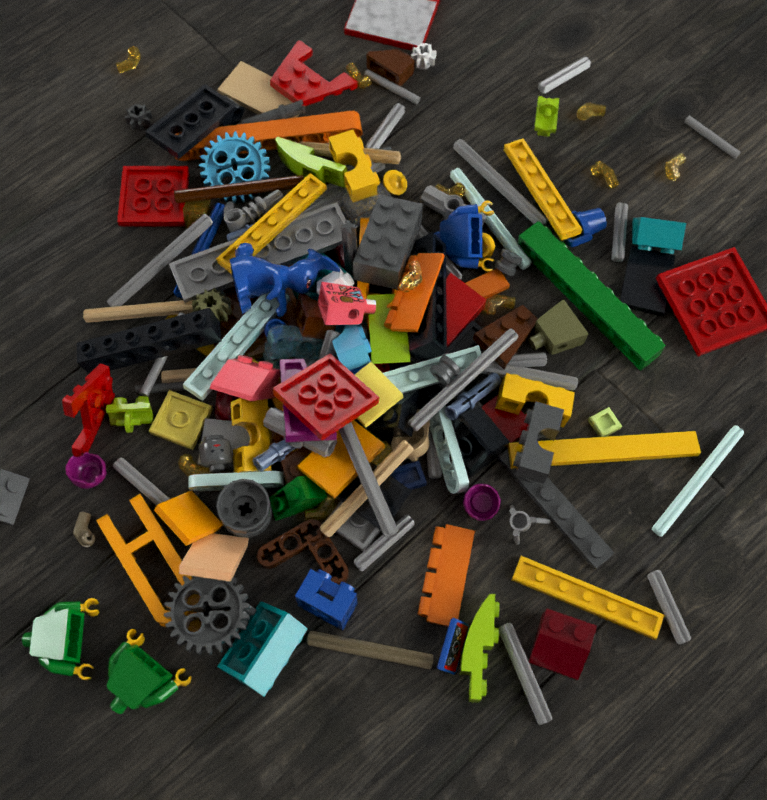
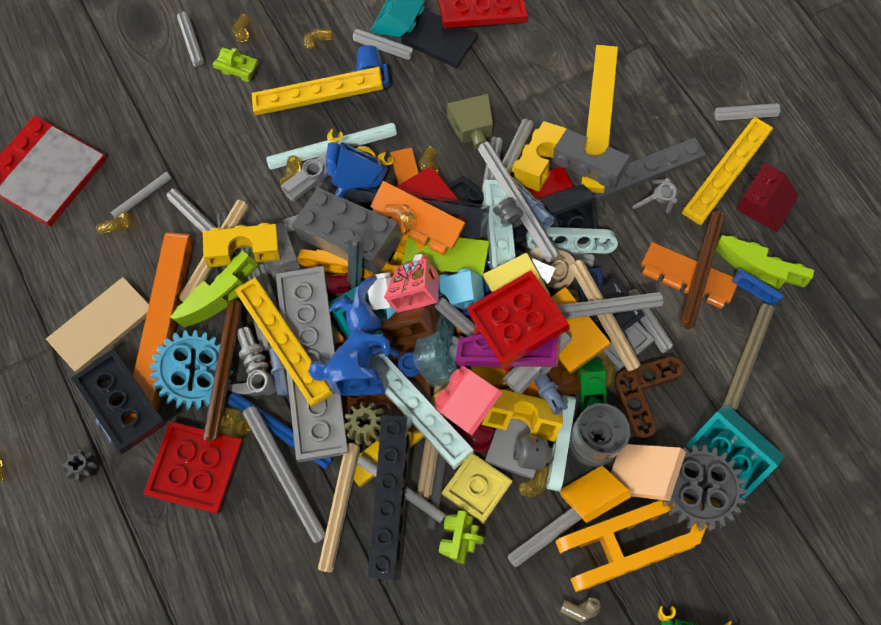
camera: 75 degrees left, 0 degrees up
red wing [62,363,115,457] -> none
magenta hair [65,452,107,489] -> none
green torso [107,629,192,714] -> none
dark grey pin [242,99,306,124] -> none
red wing [270,40,358,106] -> none
blue piece [295,569,357,631] -> none
reddish brown slope [366,49,414,87] -> none
yellow hat [383,170,407,195] -> none
white gear [411,43,436,70] -> none
light grey axle [453,139,548,226] -> none
magenta hair [463,484,501,521] -> none
reddish brown wing [473,305,538,370] -> none
dark grey wheel [494,249,522,276] -> none
light grey axle [499,623,552,725] -> none
green brick [517,221,666,371] -> none
yellowish green tile [588,407,622,437] -> none
light aqua axle [652,425,744,537] -> none
none -> reddish brown axle [680,210,725,330]

